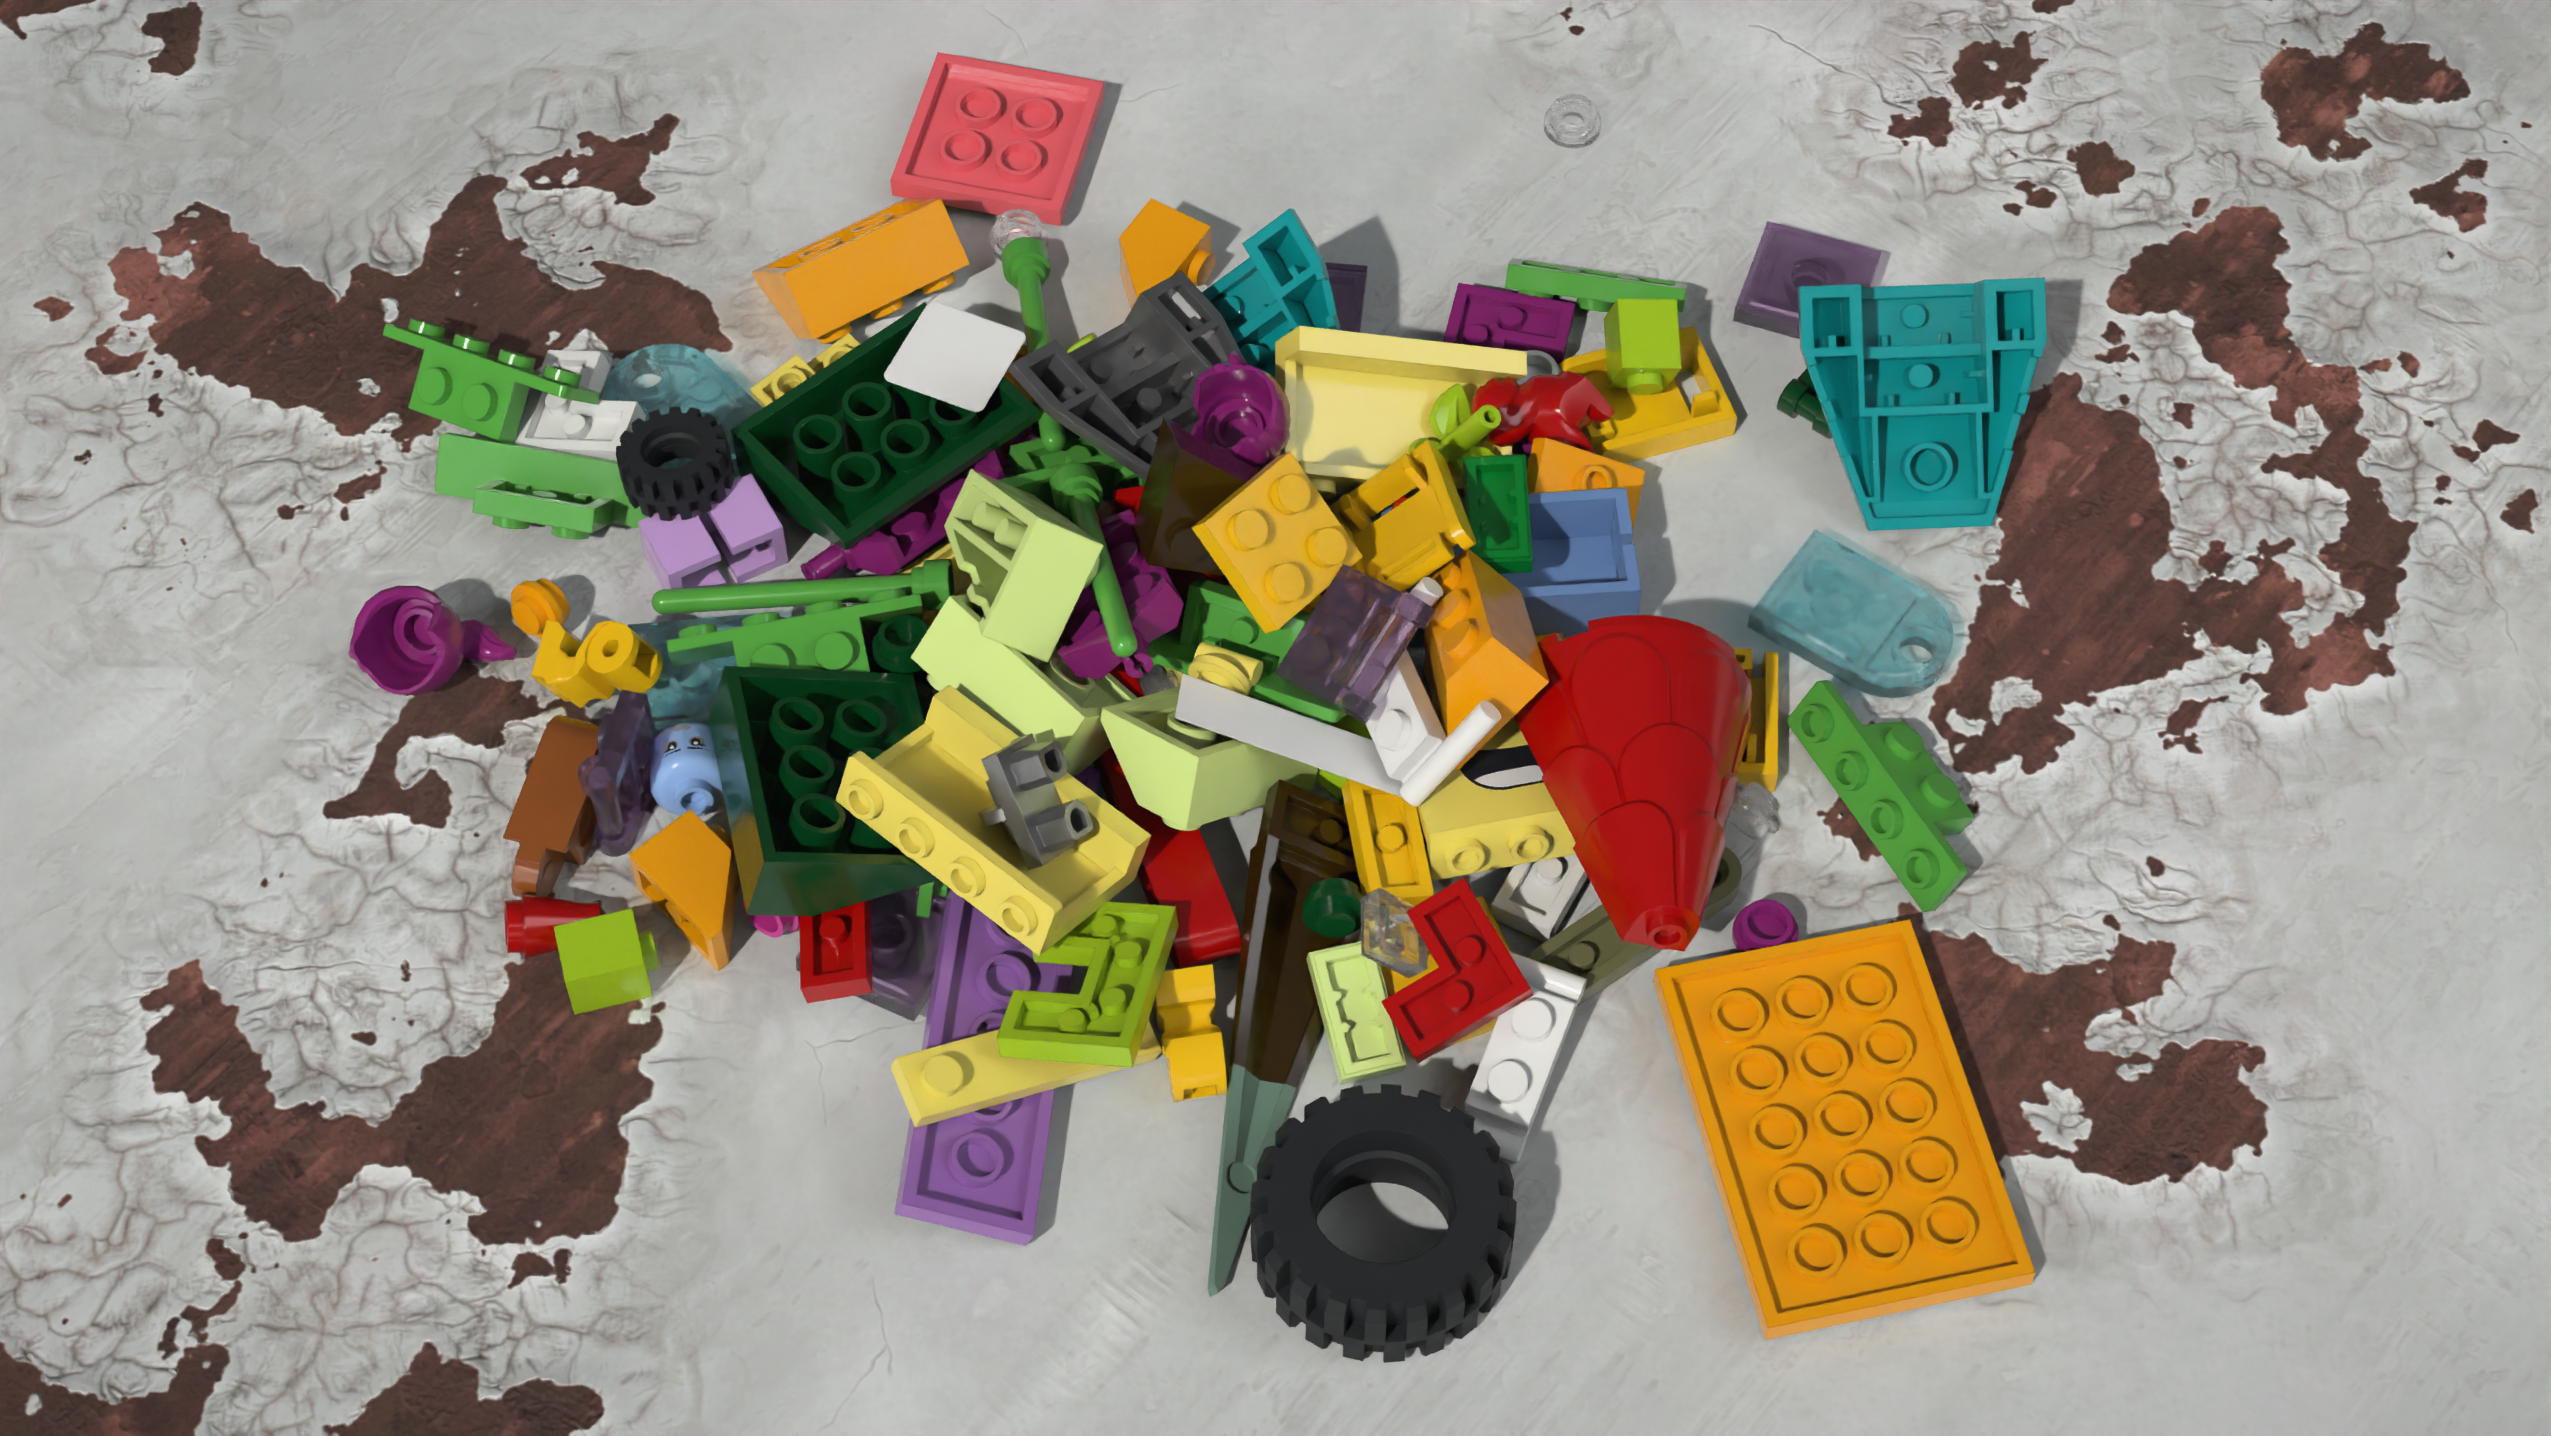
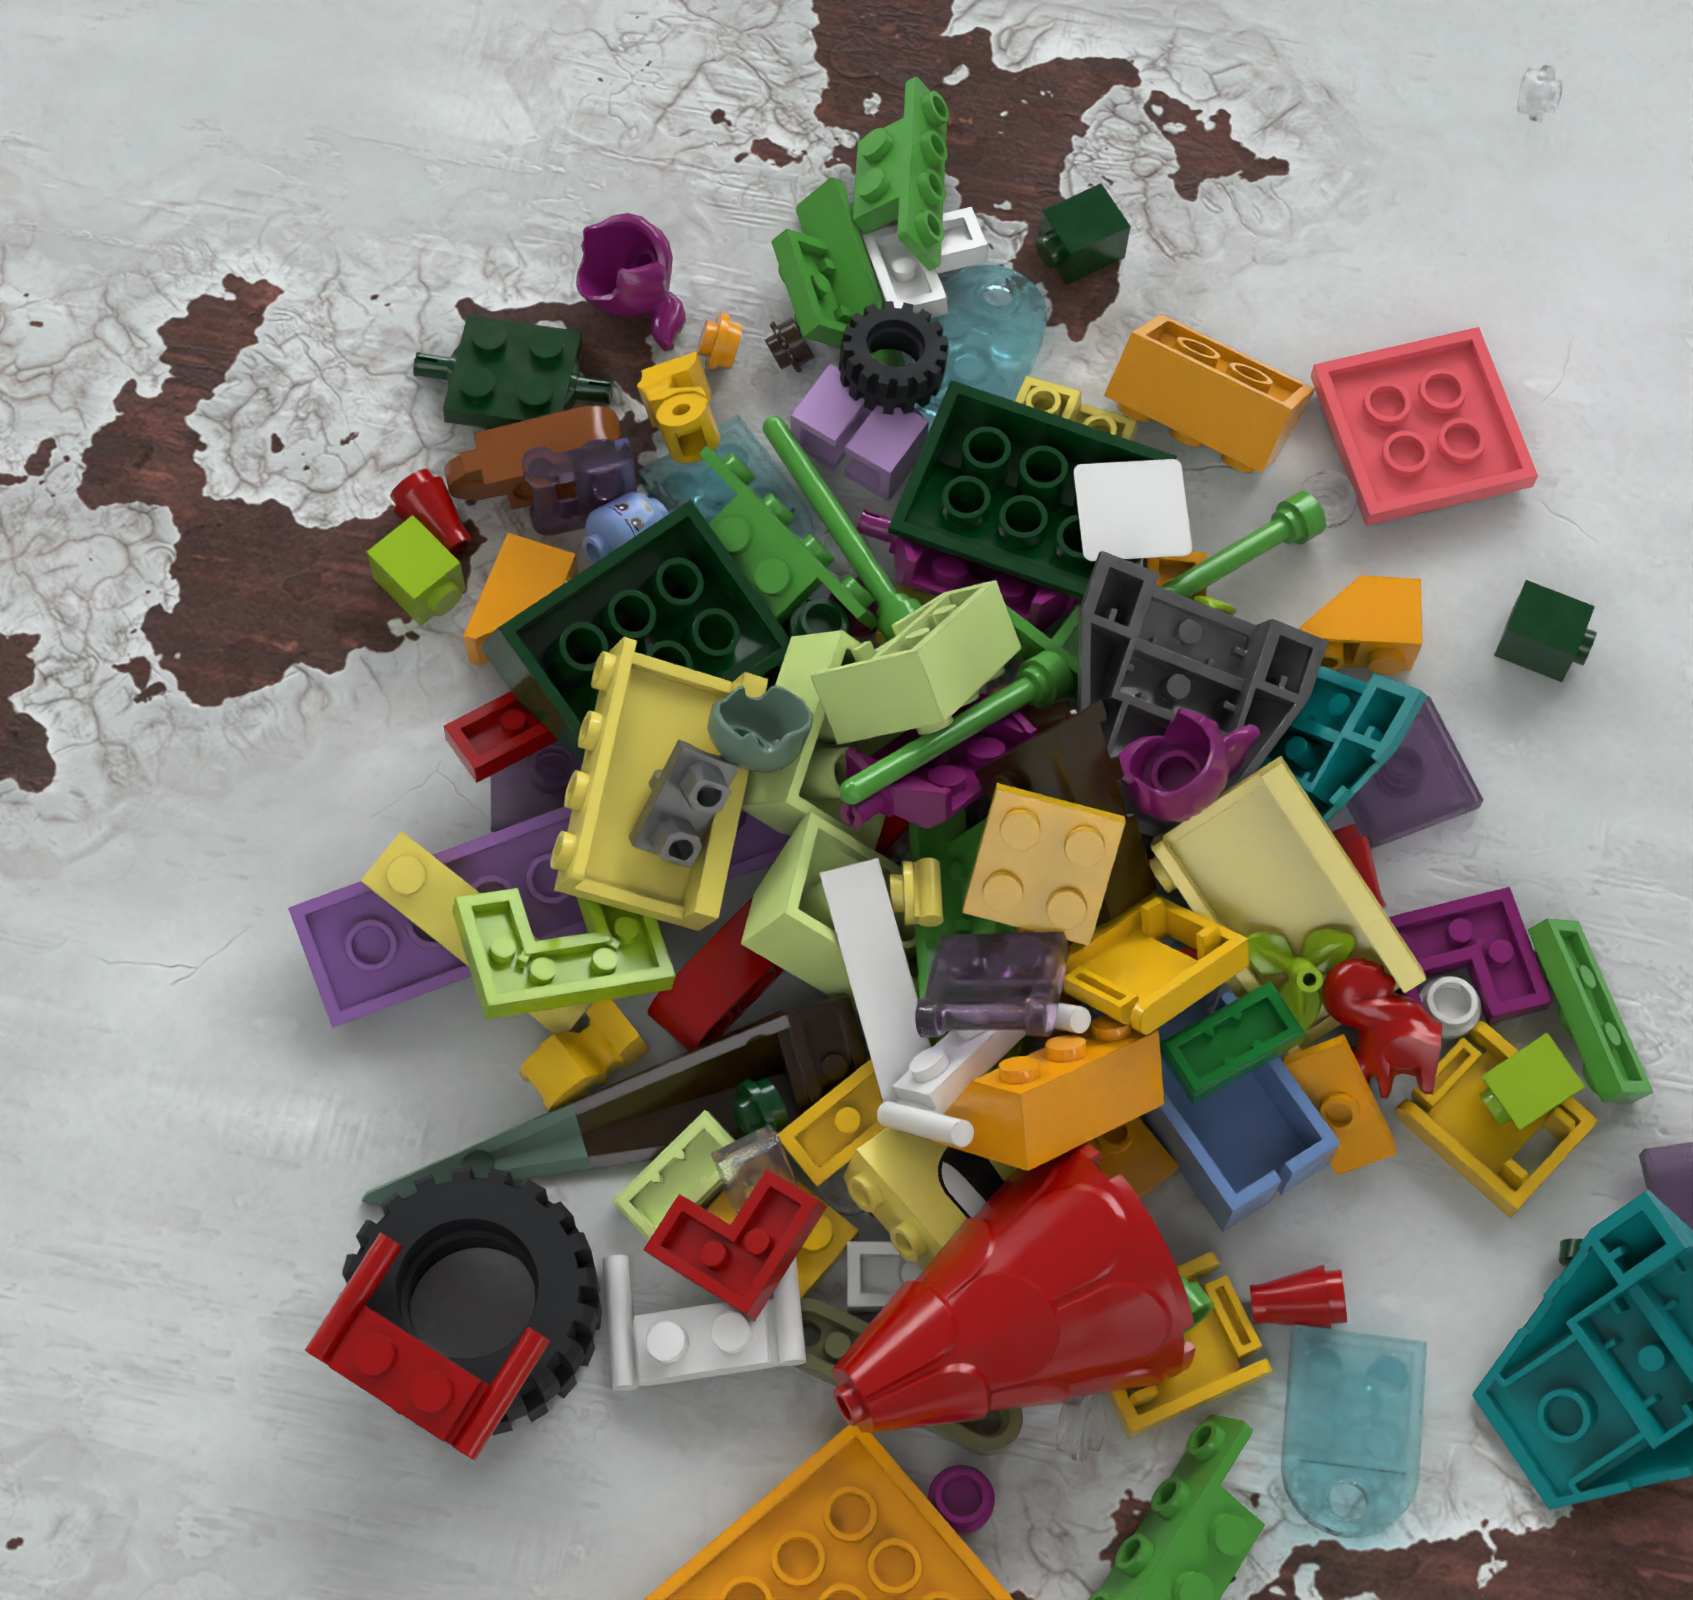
camera: 60 degrees right, 10 degrees up
none -> red plate [305,1232,551,1460]
none -> dark green plate [413,315,614,429]
none -> sand green hair [707,685,813,773]
none -> dark brown plate [764,317,815,373]
none -> dark green brick [1035,183,1131,285]
none -> red cone [1249,1264,1347,1331]
none -> dark green brick [1494,580,1597,682]

